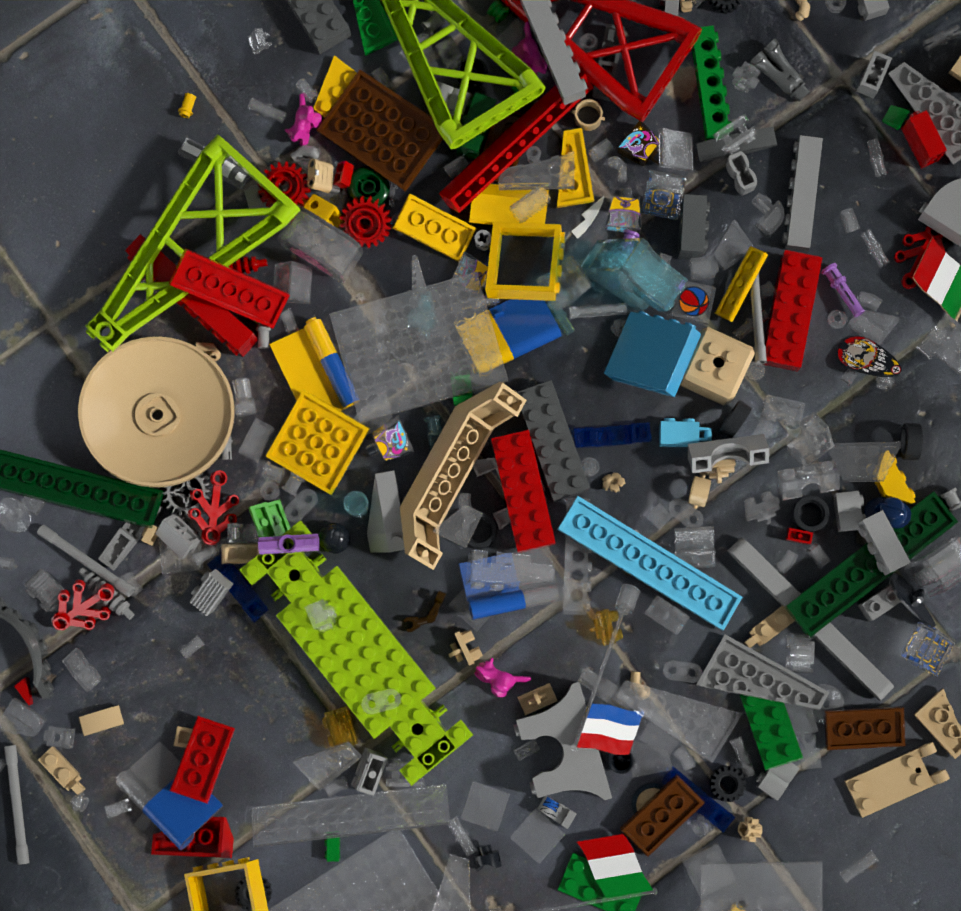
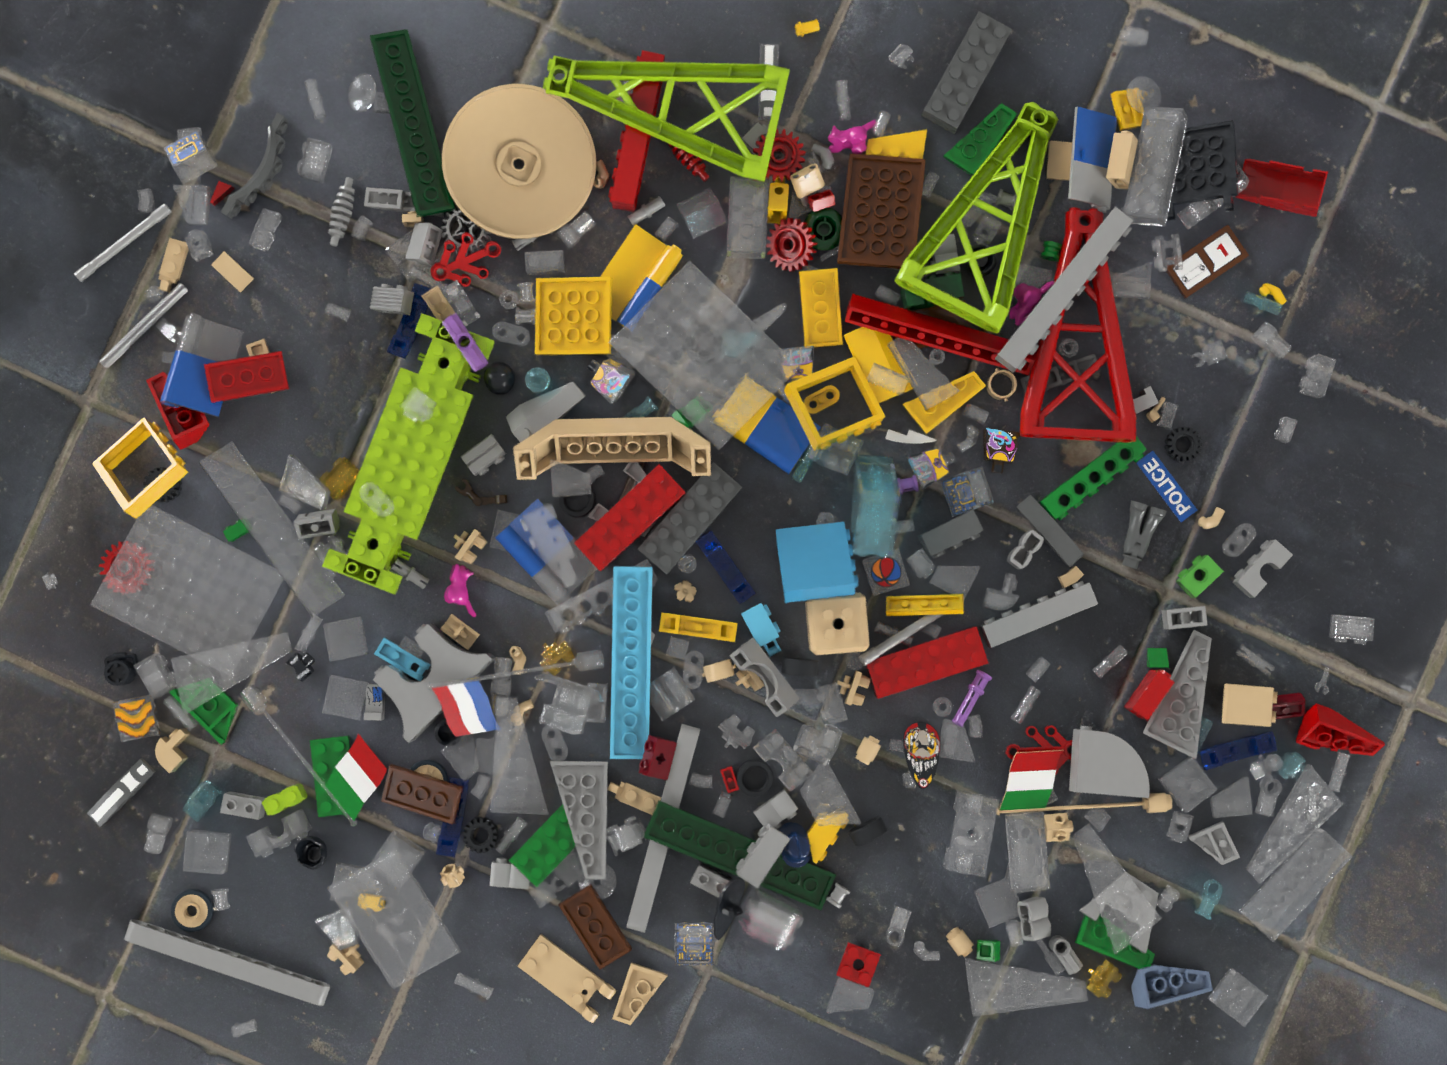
camera: 55 degrees right, 5 degrees up
light grey piece [37,525,135,597] -> none
red plant [52,580,115,631] -> none
red plate [169,248,290,329] -> none
bright green slope [249,499,290,537] -> none
light grey bush [474,230,491,251] -> none
clear pin [569,302,627,319] -> none
clear plate [659,128,693,172] -> none
clear brick [713,114,757,155] -> none
clear brick [732,61,761,93] -> none
none -> light grey axle [99,283,188,368]
none -> medium azure plate [374,637,431,681]
none -> light grey pin [390,559,429,589]
none -> light grey brick [460,434,507,476]
none -> tan arm [509,646,526,675]
none -> clear piece [534,673,603,734]
none -> dark red brick [639,735,677,780]
none -> yellow slope [659,612,738,642]
none -> yellow plate [804,385,840,414]
none -> tan hips [837,670,871,706]
none -> tan brick [855,735,881,765]
none -> tan piece [1058,566,1084,588]
none -> blue sticker [1137,451,1197,522]
none -> bright green brick [1175,555,1224,598]

